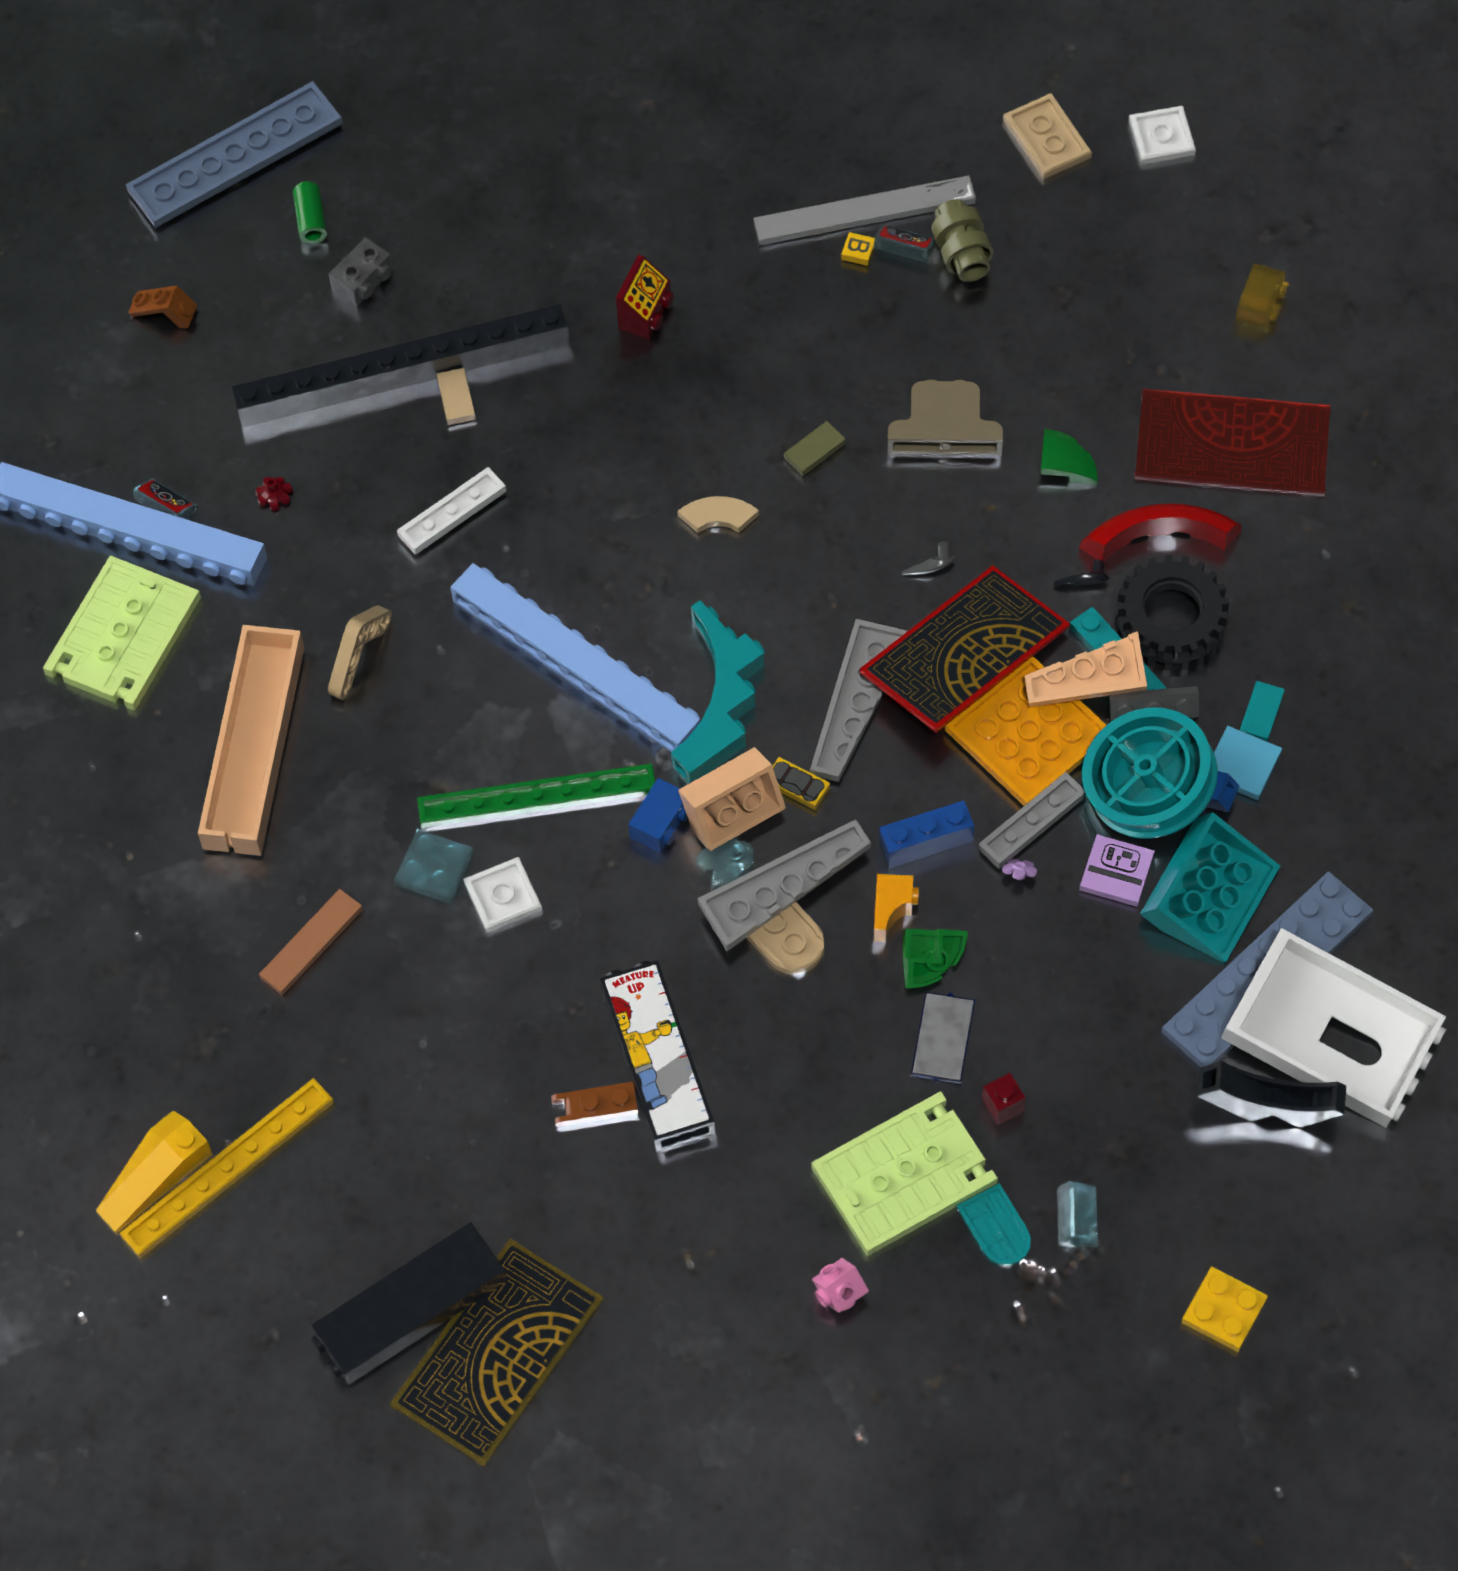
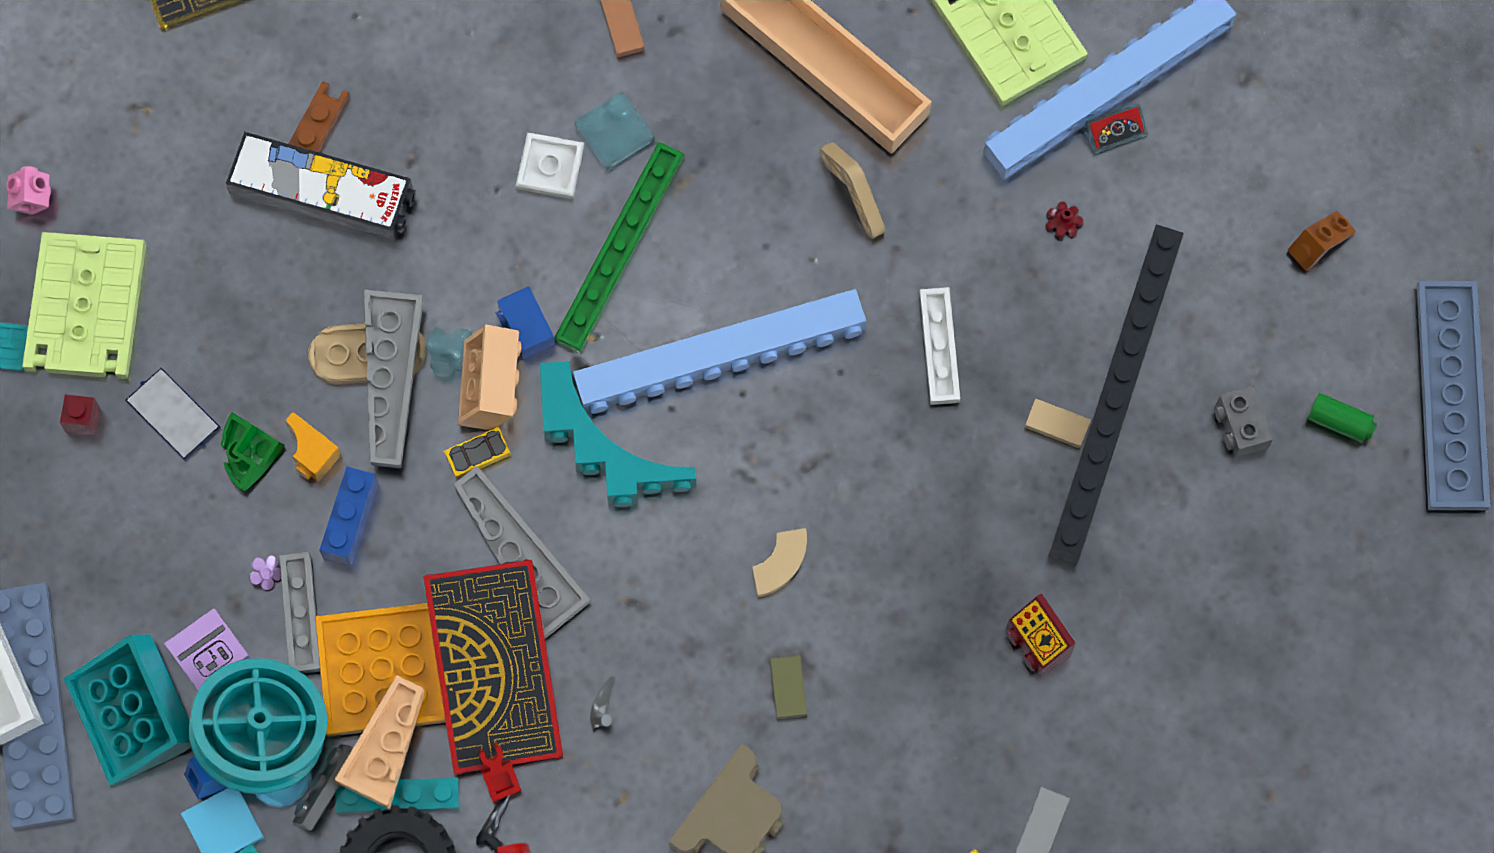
camera: 120 degrees right, 10 degrees up
none -> red plate [478,743,521,802]

